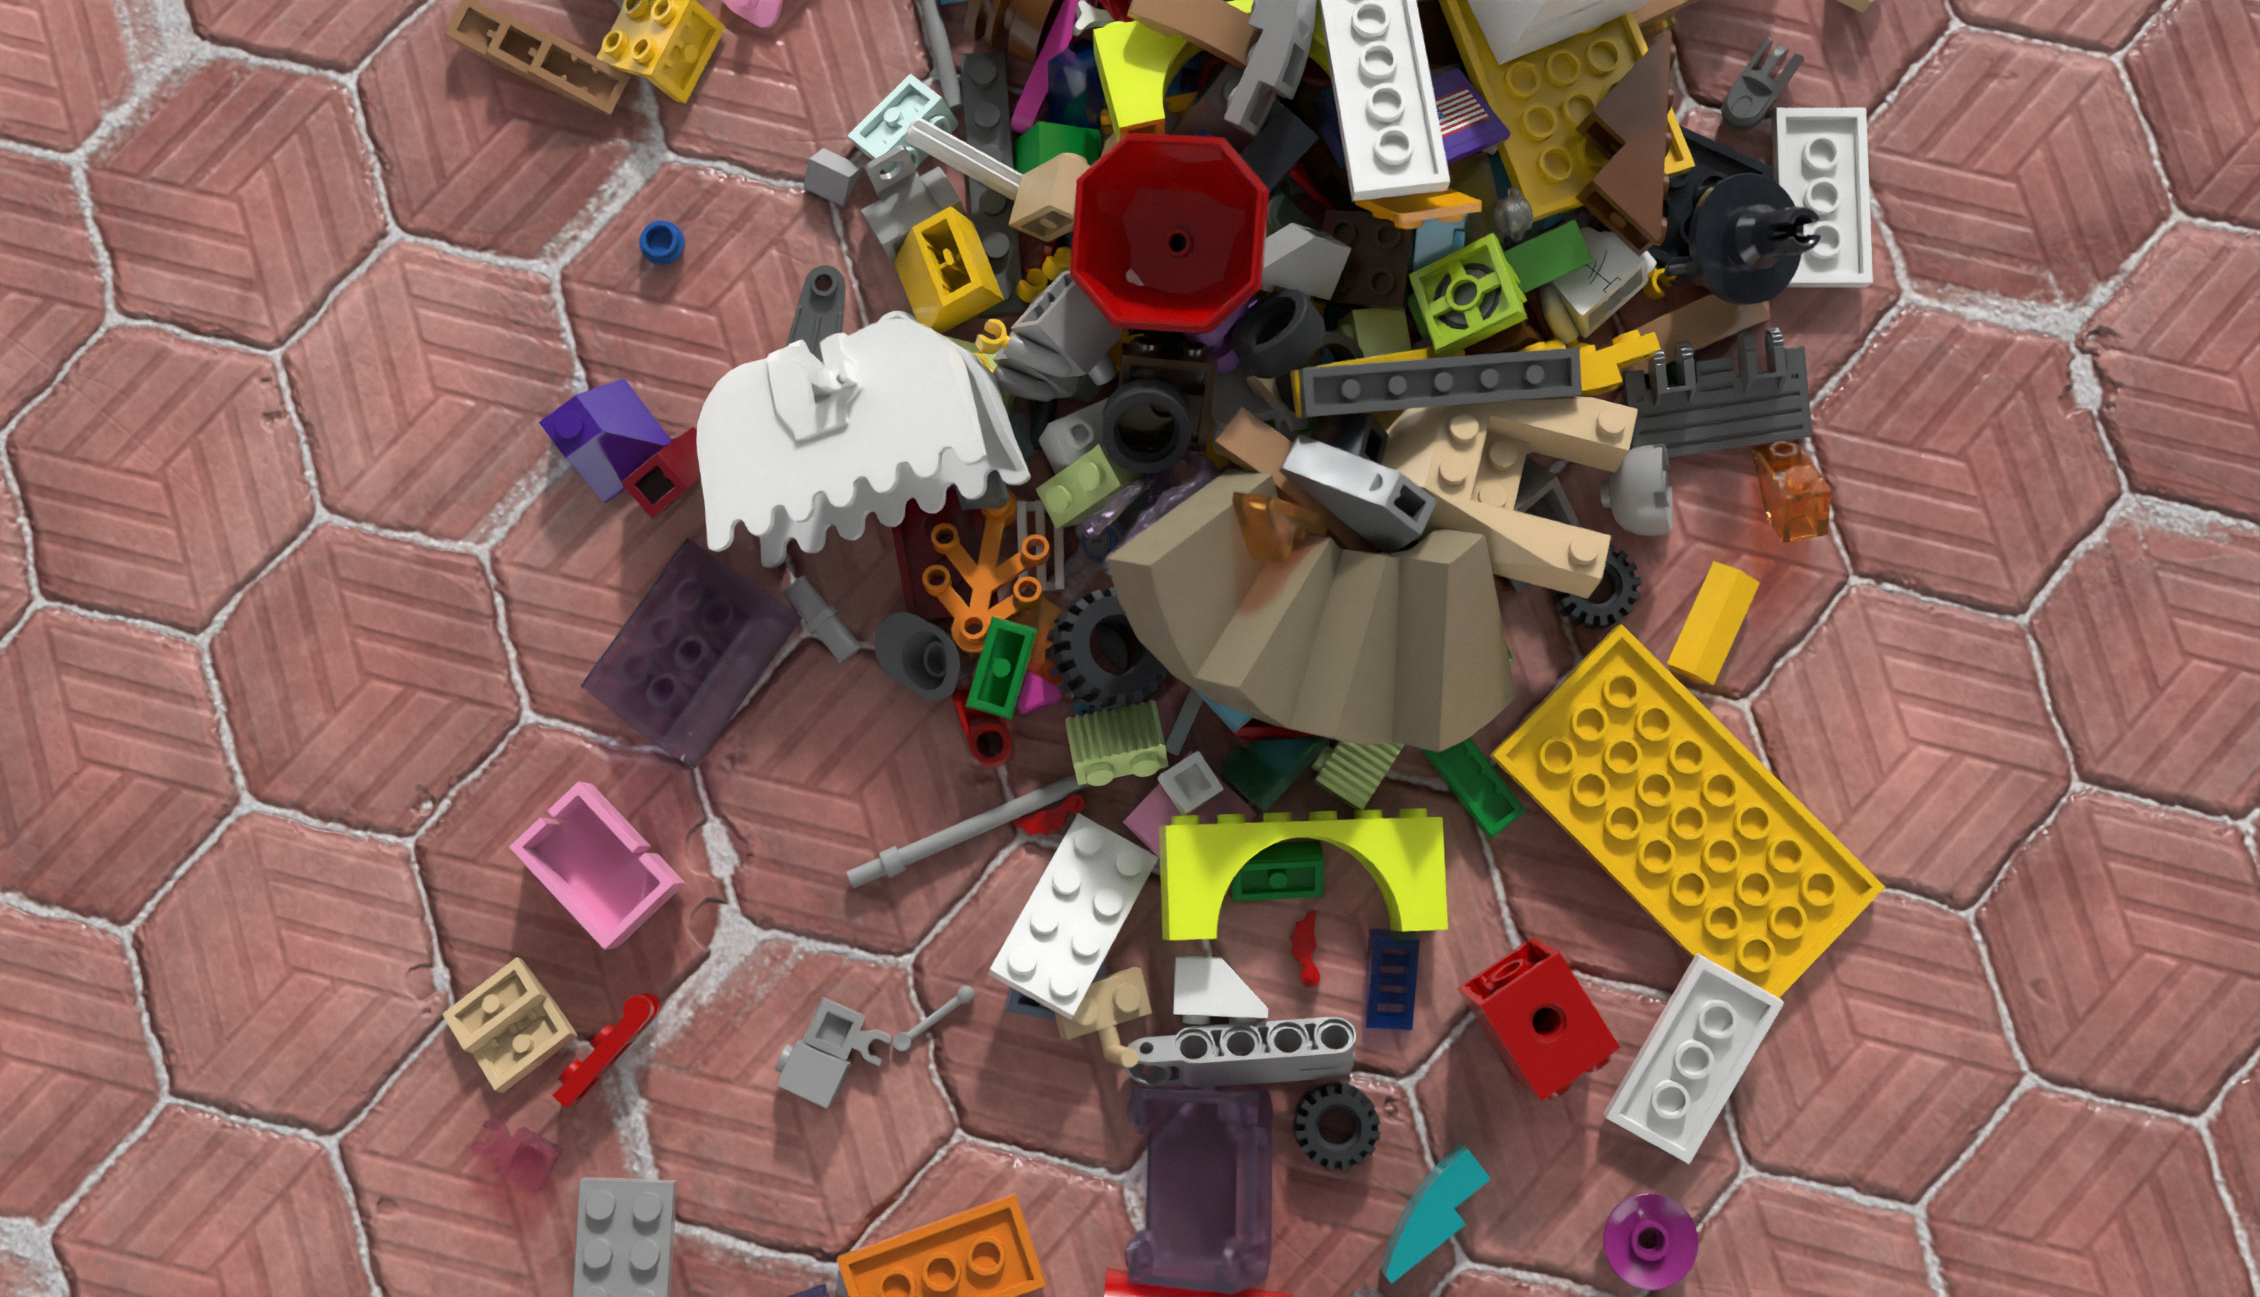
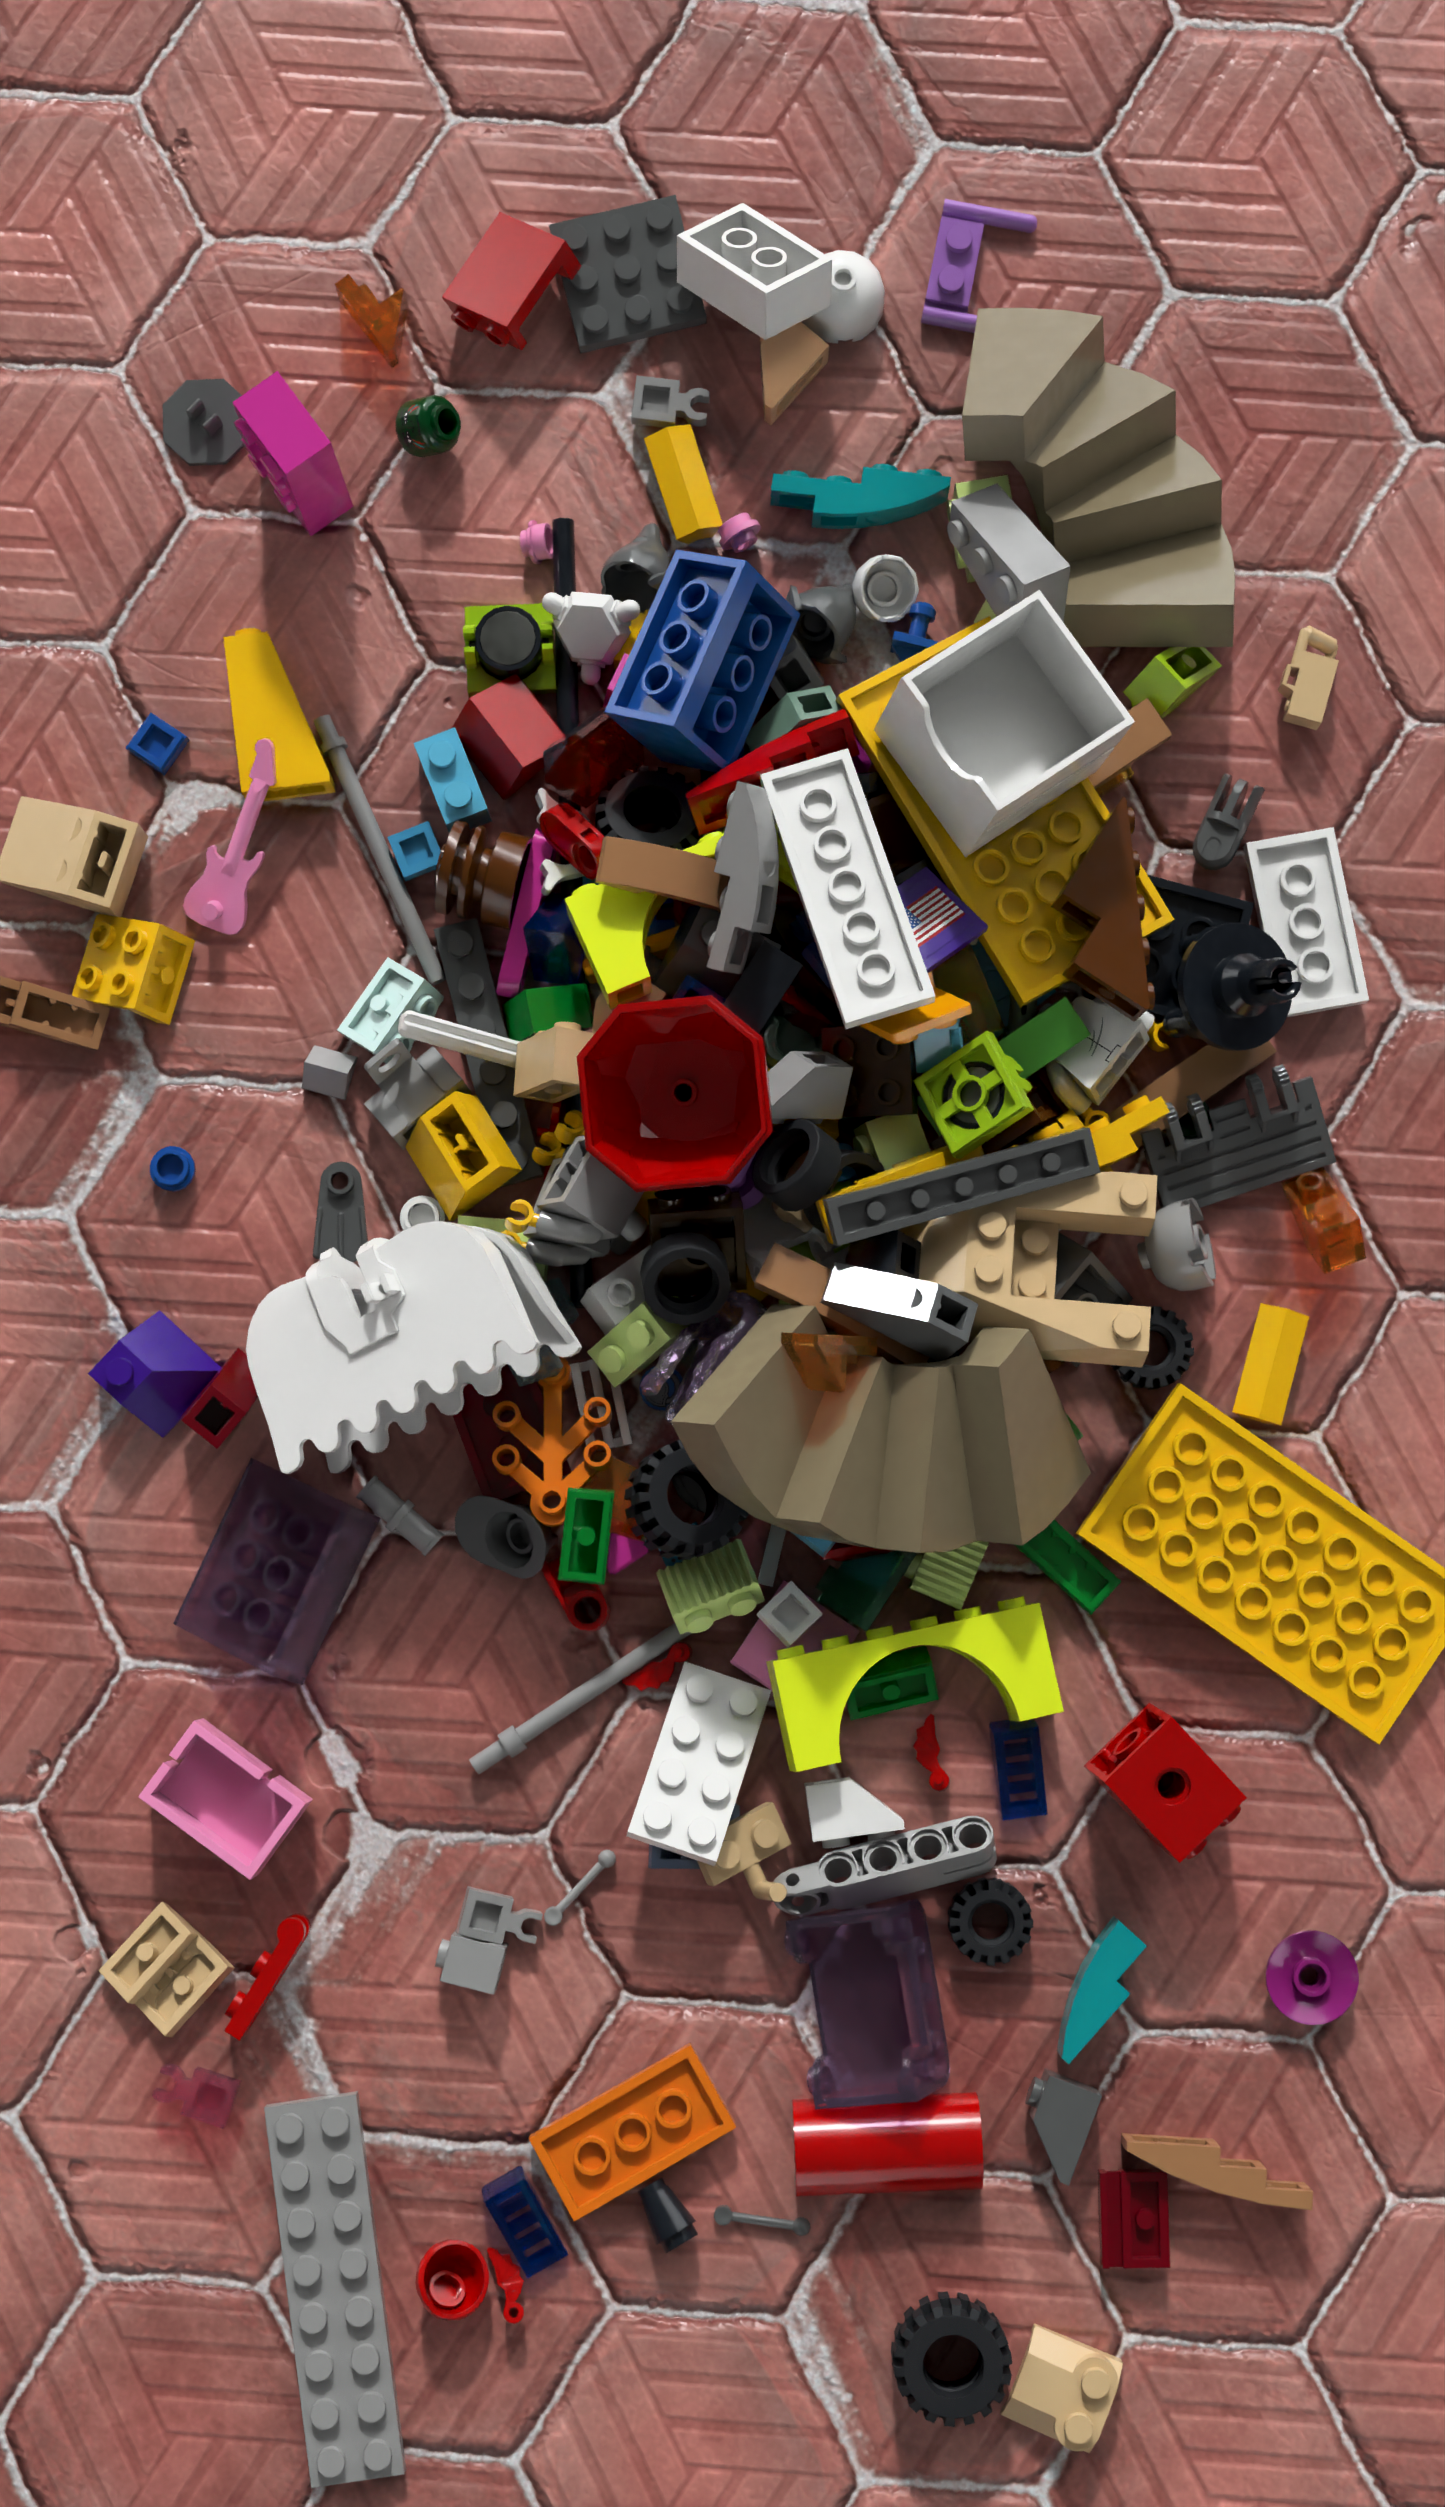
camera: 10 degrees left, 0 degrees up
clear plate [1492,187,1533,241] -> none
white plate [1604,953,1784,1164] -> none

